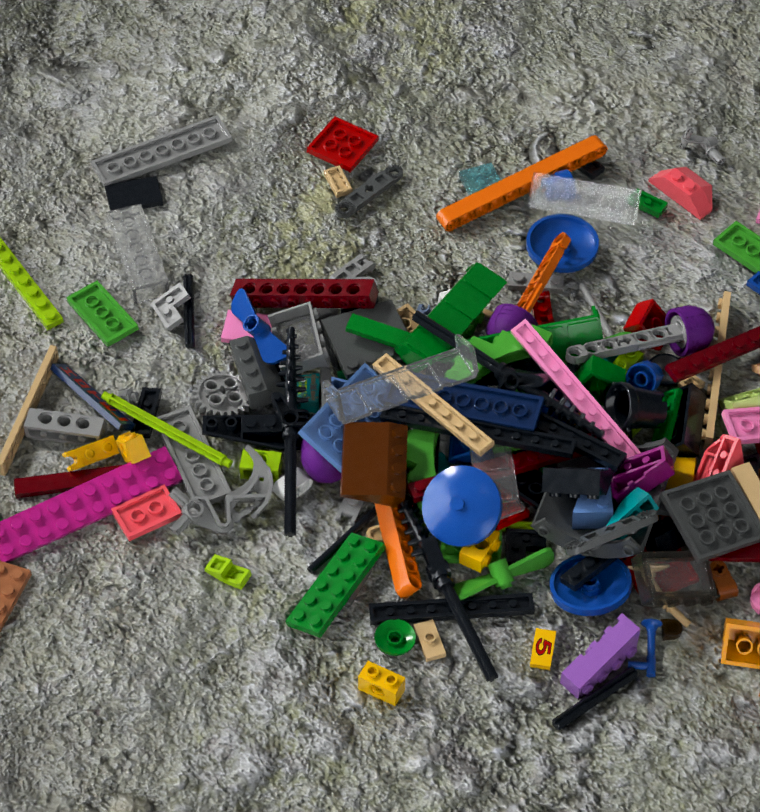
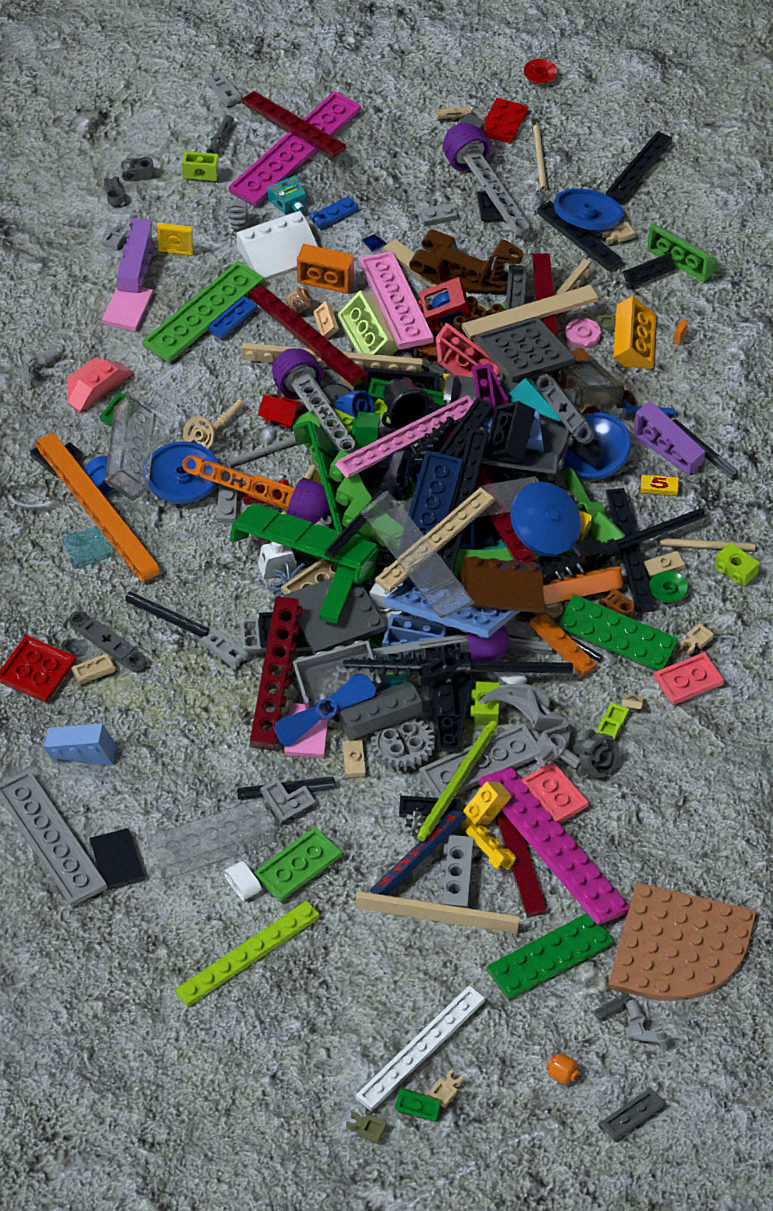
camera: 95 degrees left, 0 degrees up
yellow brick [358,661,405,706] -> none
none -> medium blue wedge [44,723,117,766]
none -> black axle [125,591,209,637]
none -> tan dish [183,399,244,449]
none -> white beam [224,861,262,901]
none -> tan plate [342,740,365,778]
none -> light grey axle [508,637,553,654]
none -> orange plate [529,612,596,676]
none -> dark grey piece [573,729,619,778]
none -> dark orange piece [599,589,635,619]
none -> tan tile [622,693,644,709]
none -> coral plate [653,652,724,706]
none -> tan piece [660,538,755,551]
none -> tan plate [680,623,714,655]
none -> lime brick [714,542,760,587]

